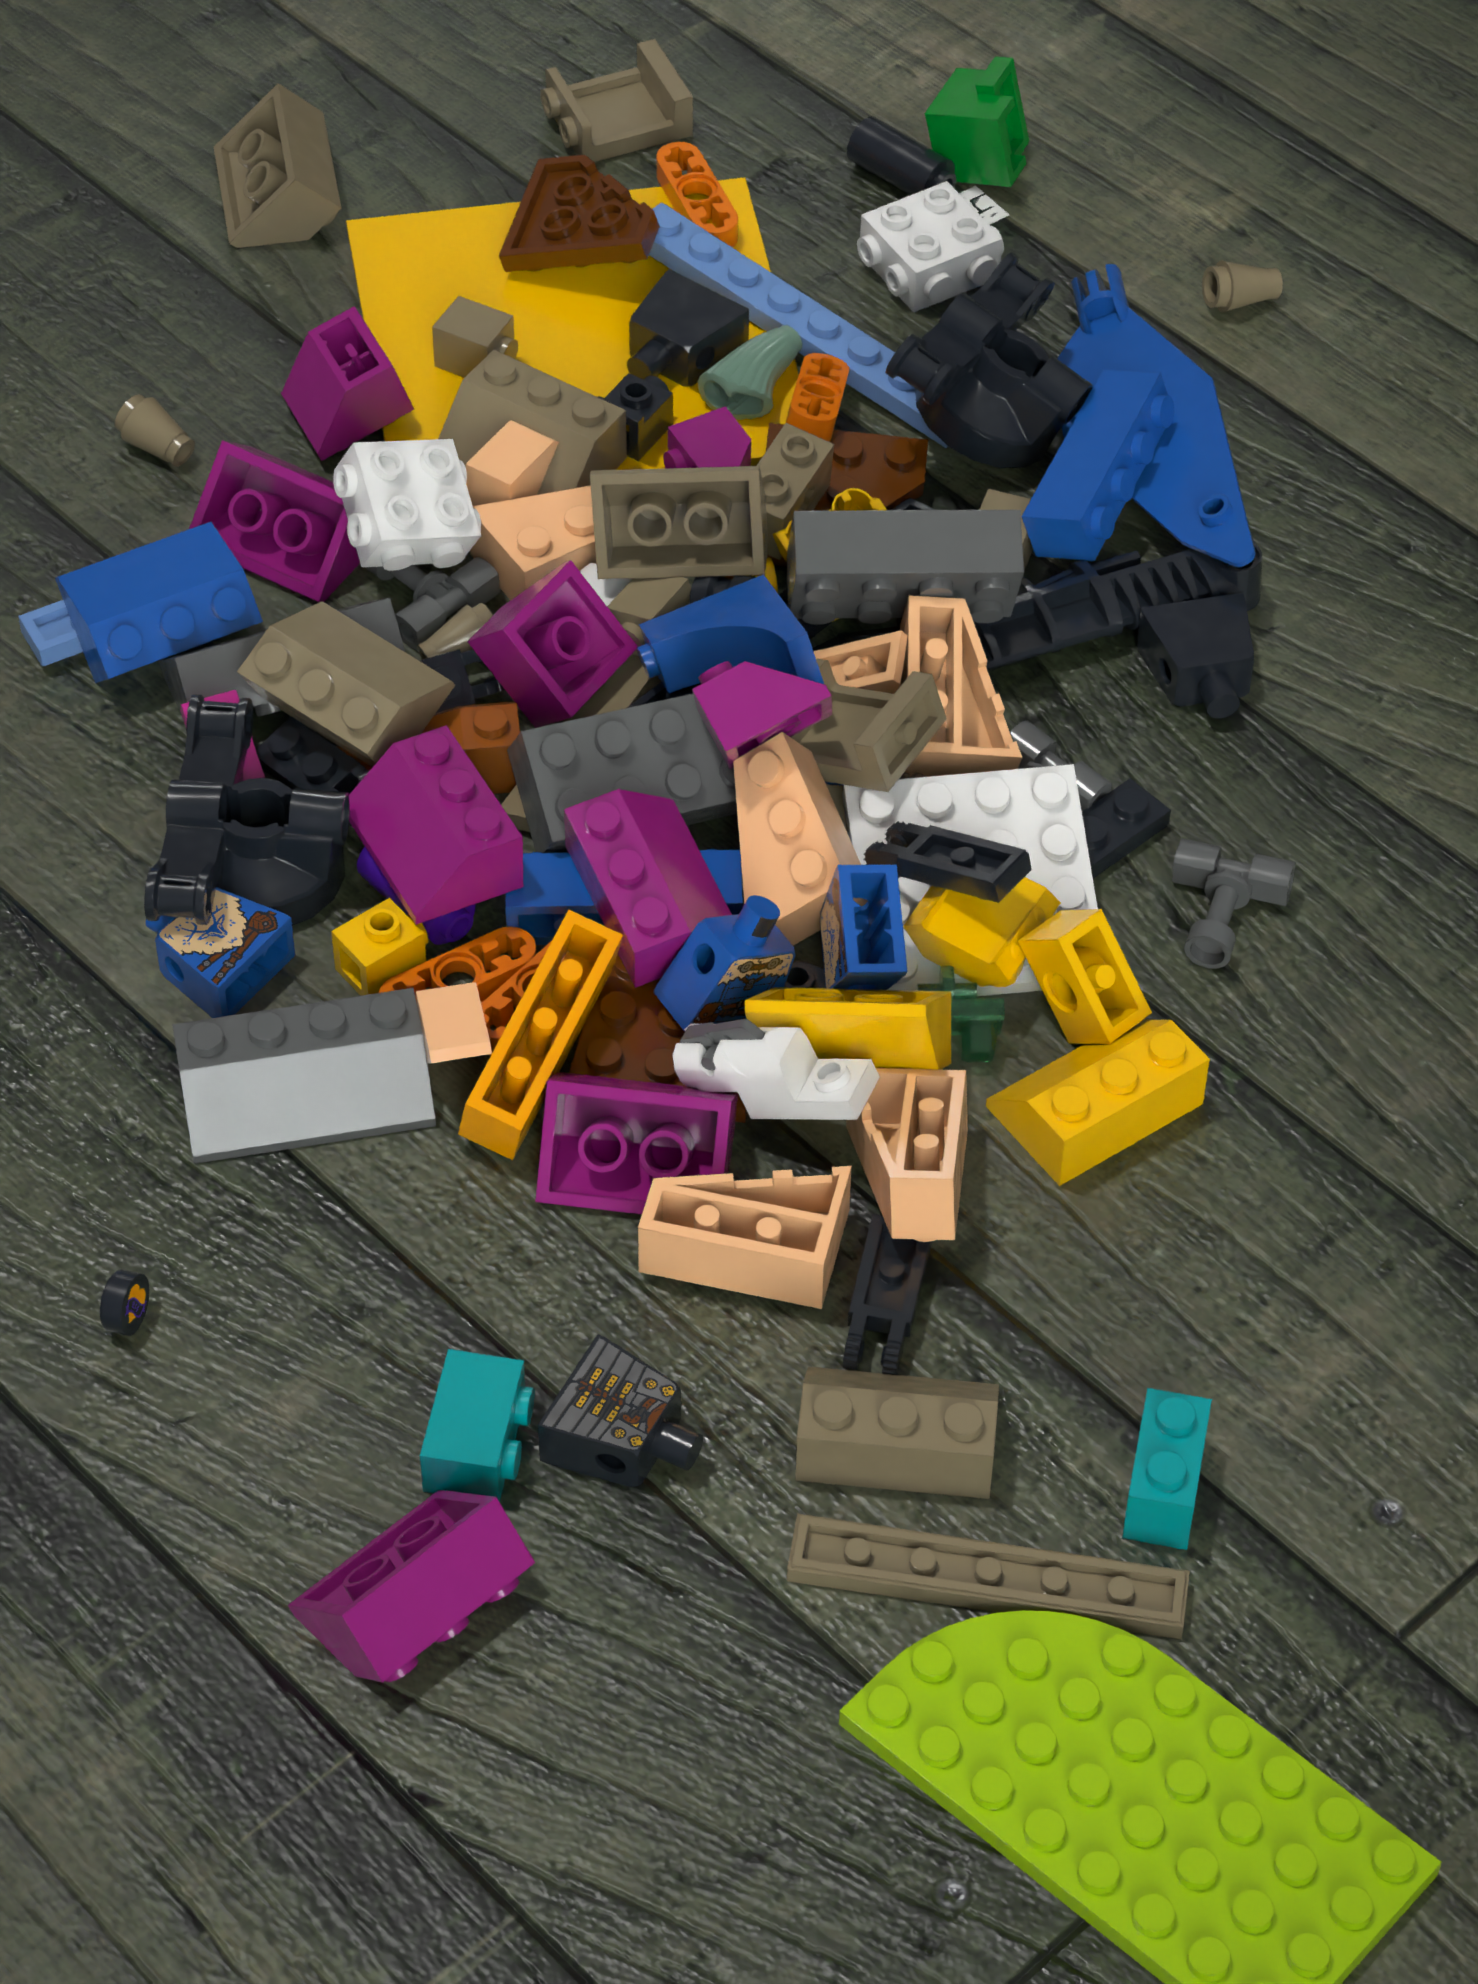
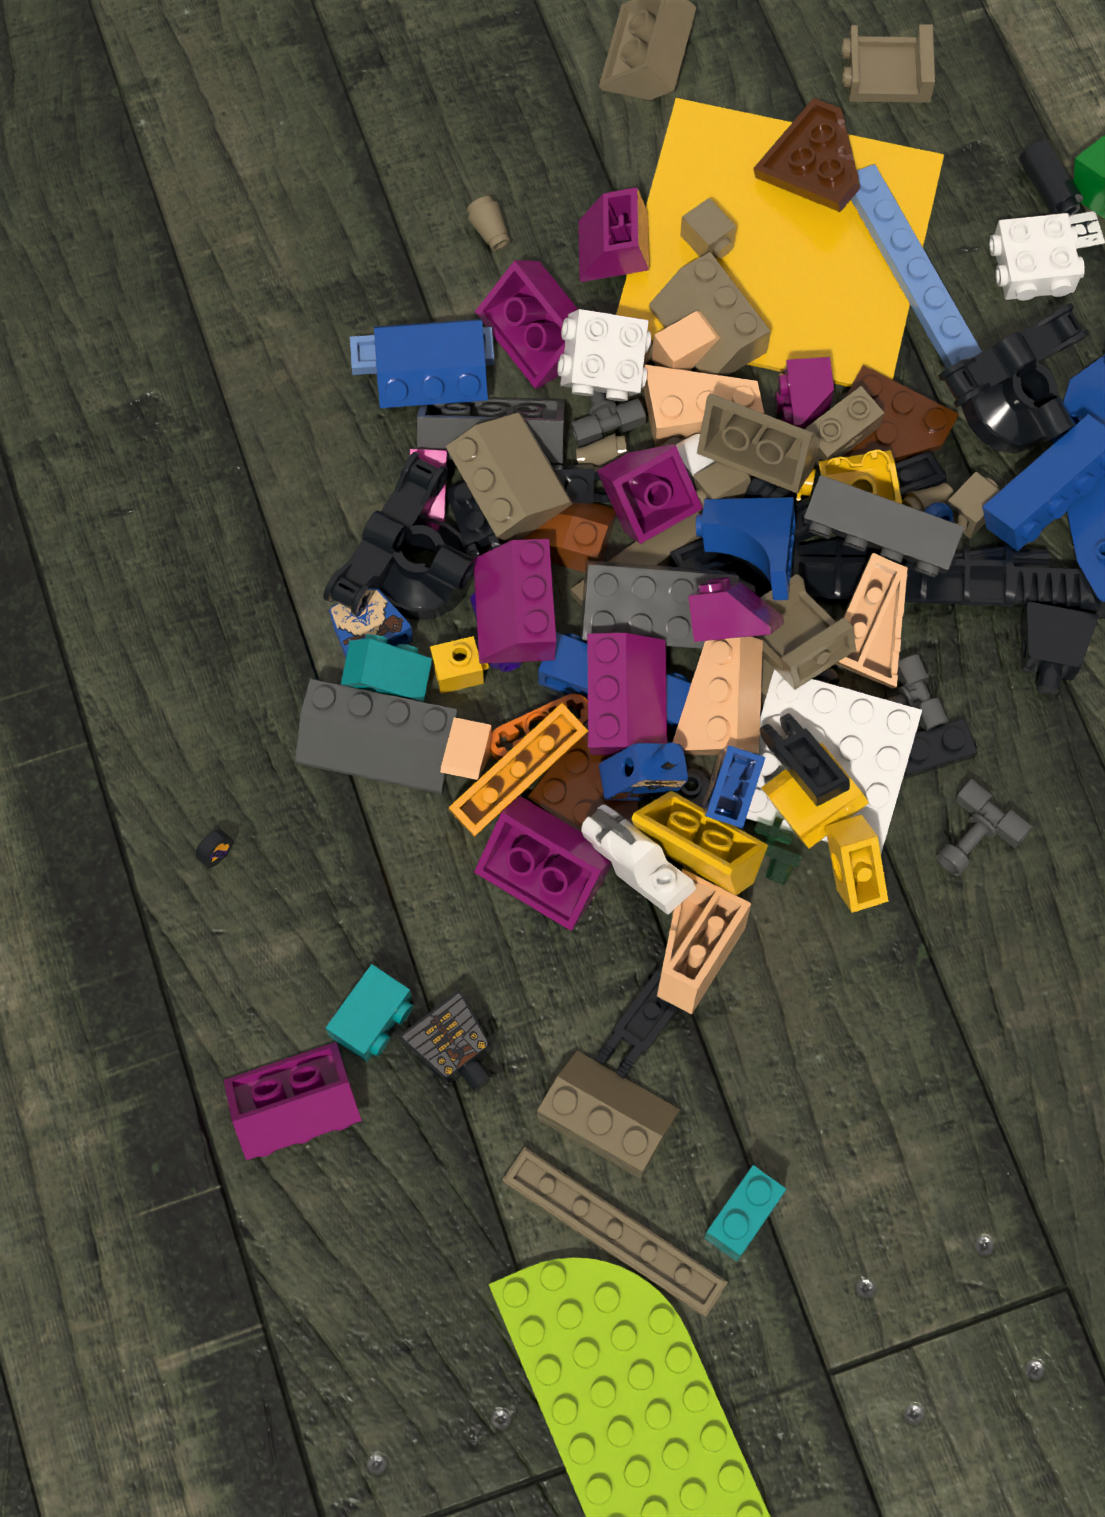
camera: 25 degrees right, 20 degrees up
orange beam [379,927,536,1003] -> none
black brick [598,373,673,461] -> none
black torso [627,269,749,386] -> none
light nougat wedge [638,1166,852,1309] -> none
orange beam [656,142,738,248] -> none
sand green piece [698,325,802,420] -> none
orange beam [786,353,850,442] -> none
light nougat slope [814,630,908,694] -> none
yellow slope [986,1019,1210,1186] -> none
none -> teal brick [341,634,432,702]

